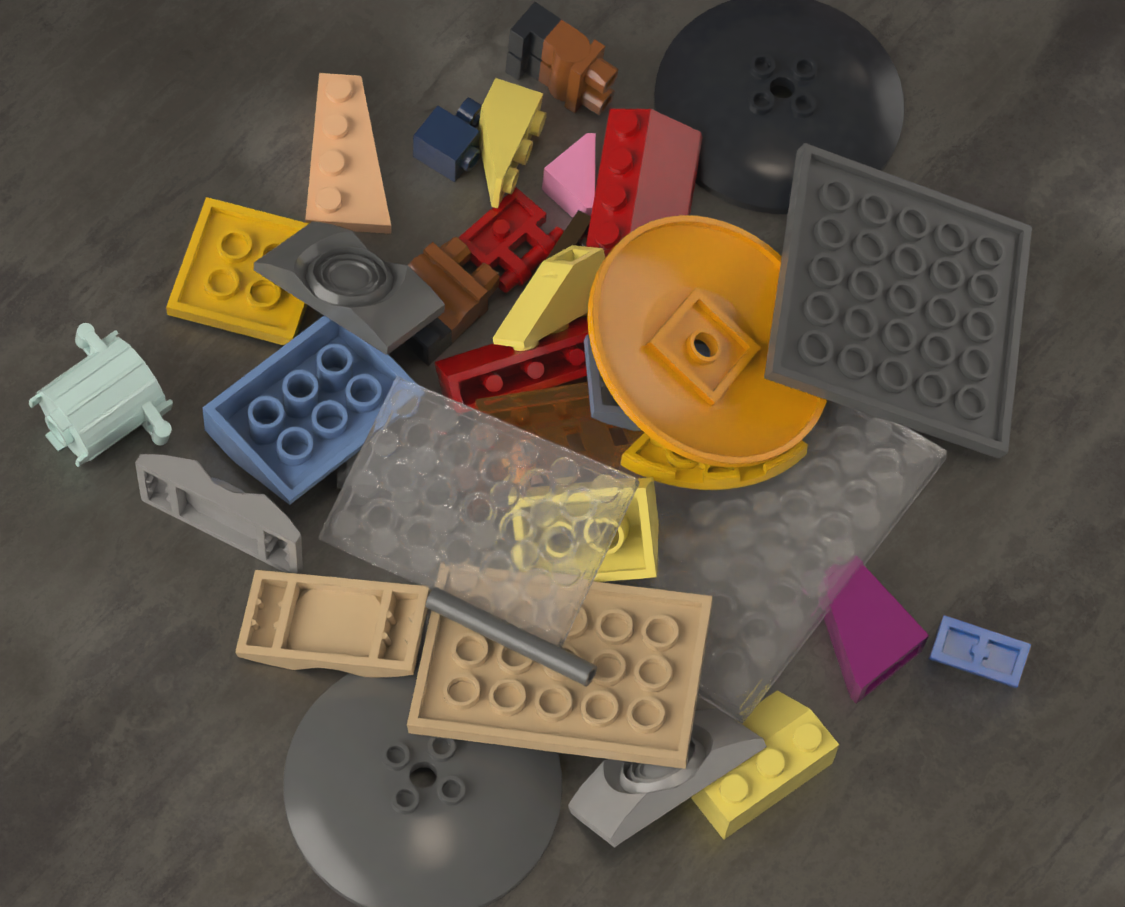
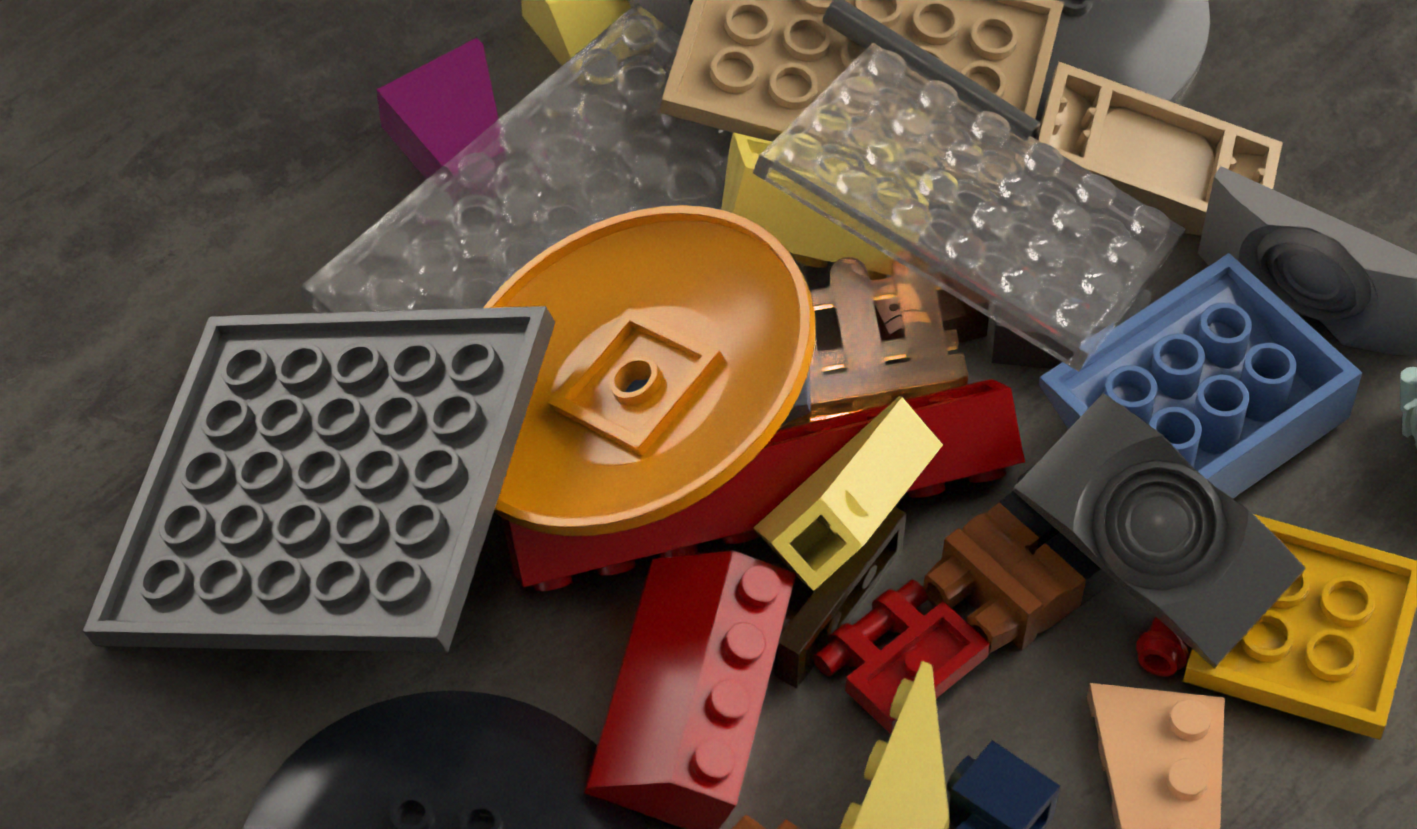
camera: 170 degrees left, 10 degrees down
bright pink slope [542,133,596,218] -> none
hinge [928,615,1031,688] -> none

